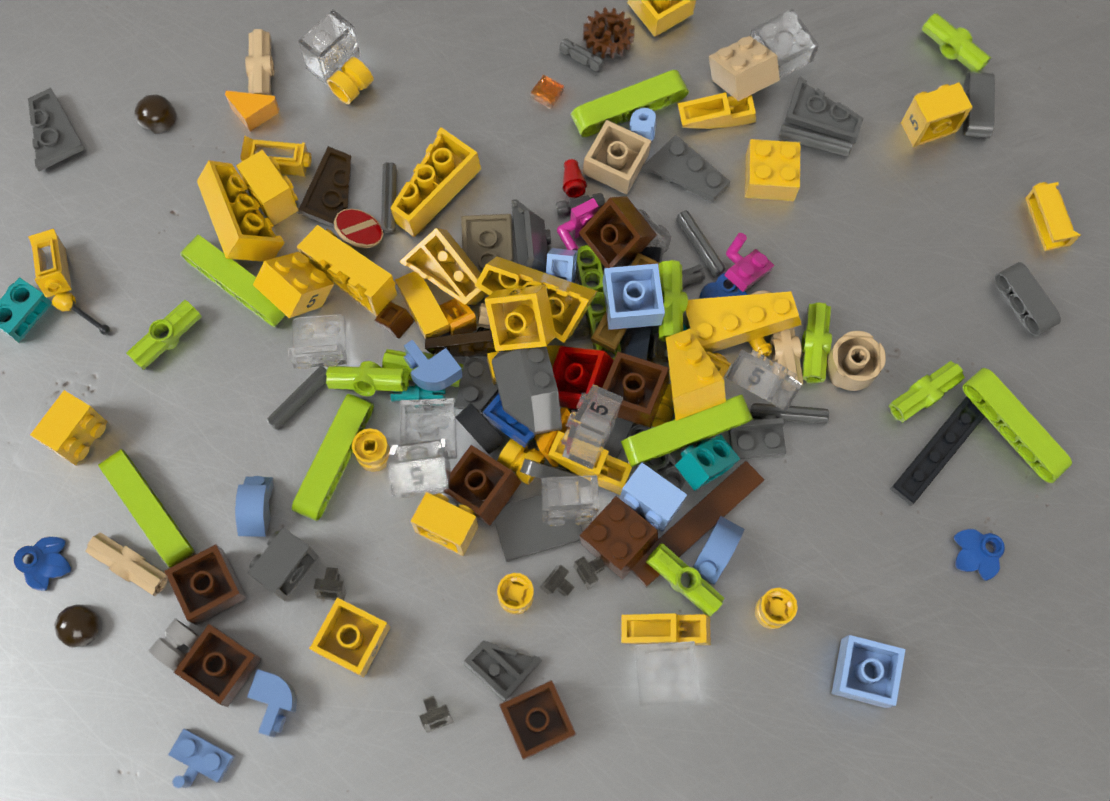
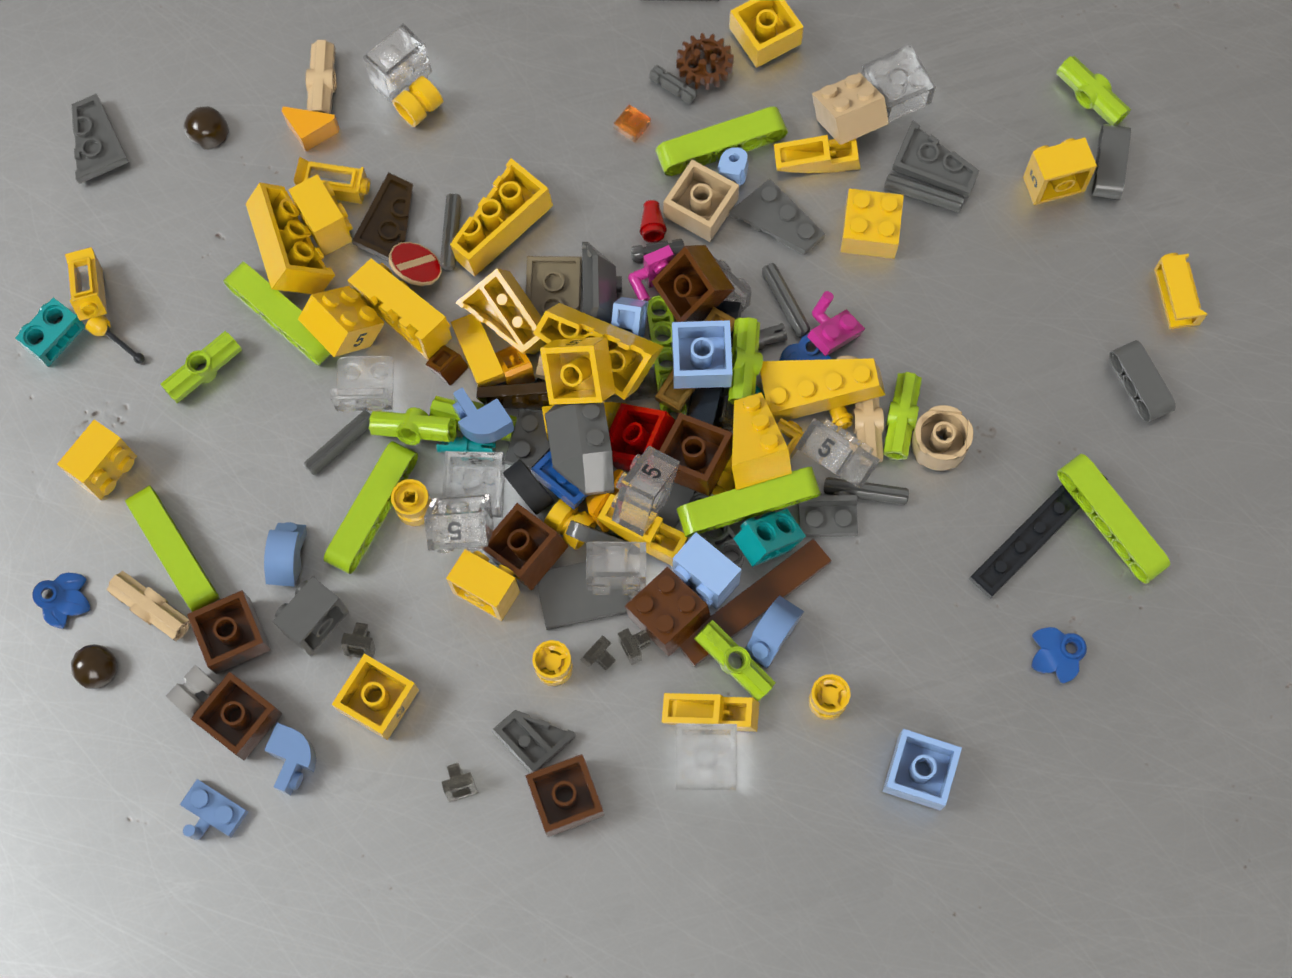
camera: 10 degrees right, 0 degrees up
lime piece [888,361,965,423] -> none

